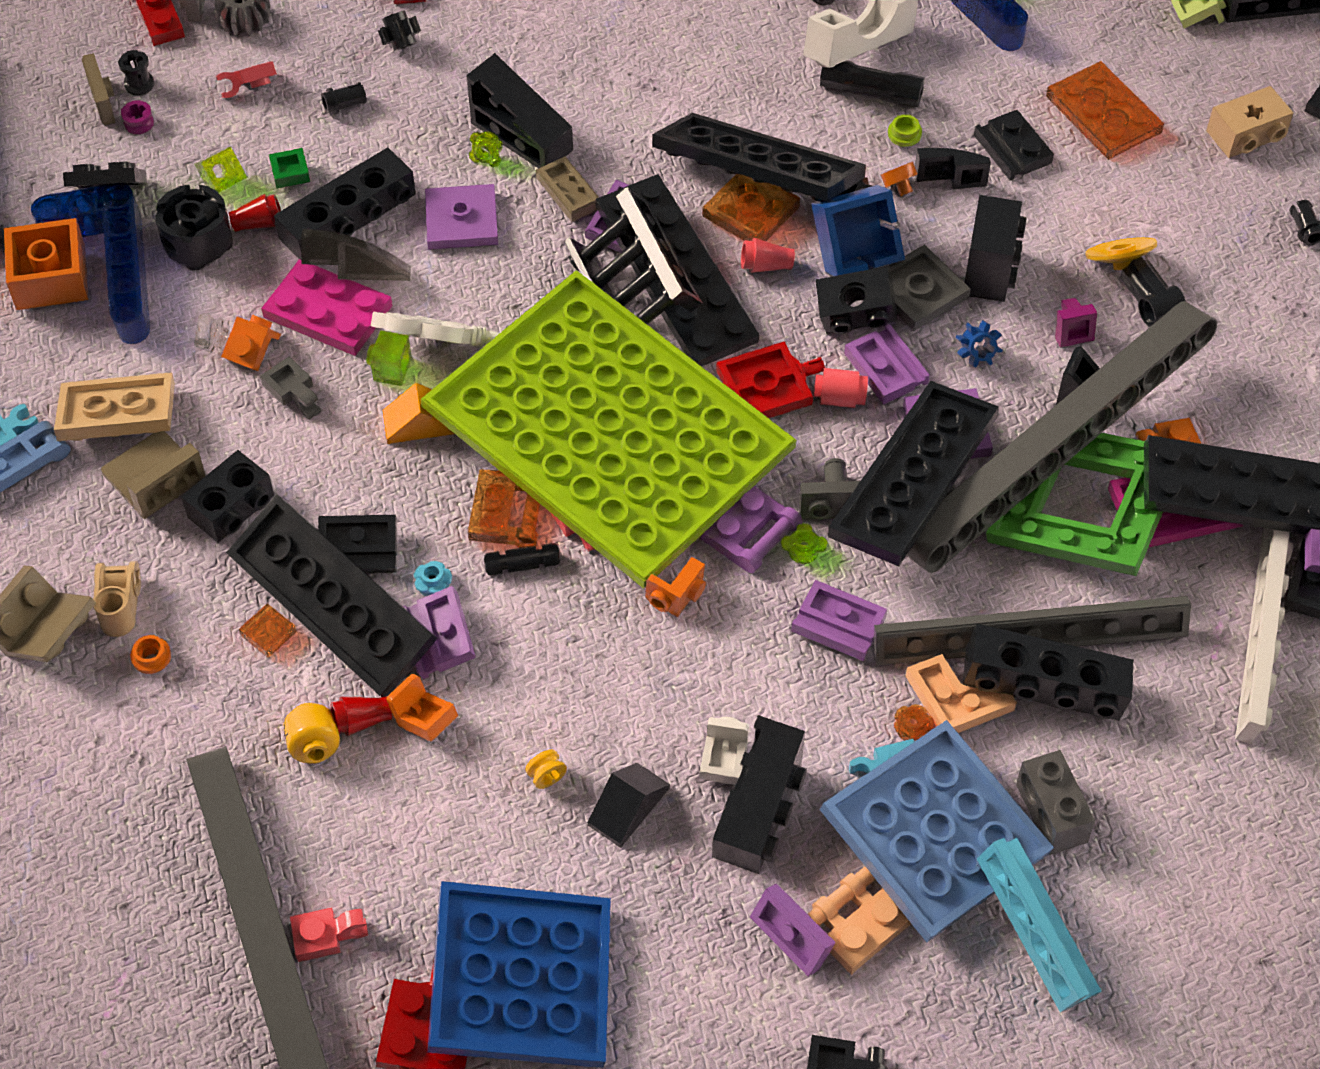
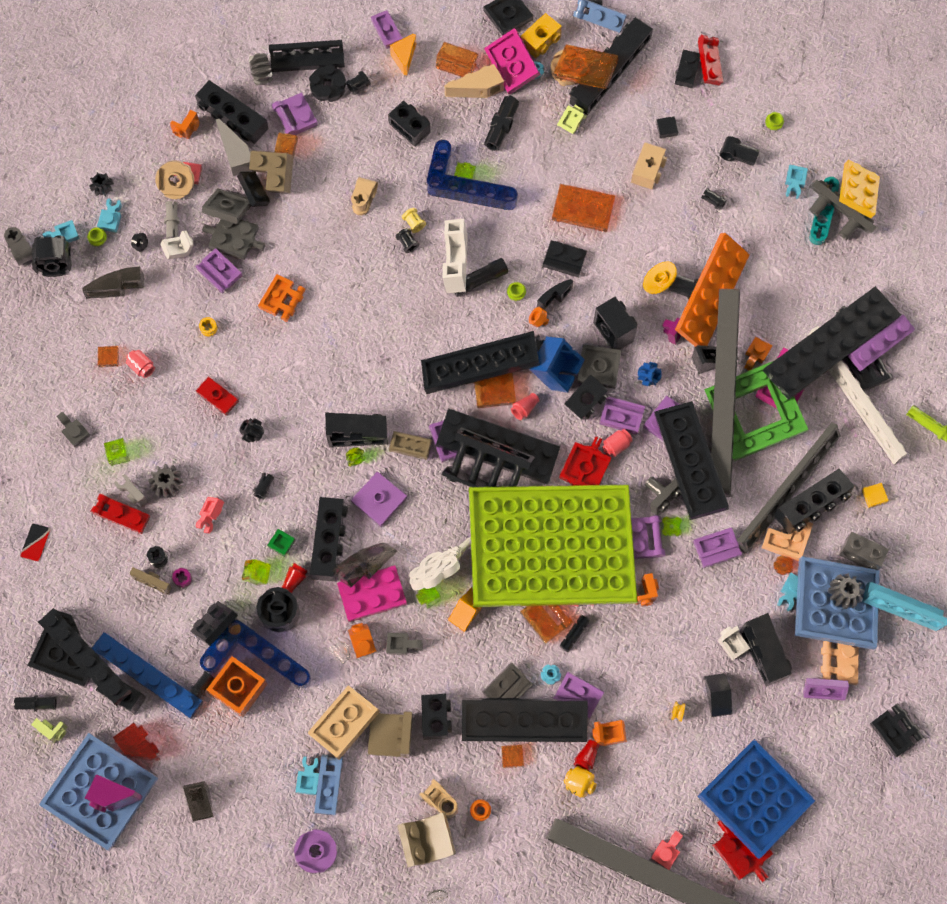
camera: 45 degrees left, 15 degrees up
none -> orange plate [675,233,750,347]
none -> flat silver gear [828,573,864,609]
none -> yellow tile [862,483,889,508]

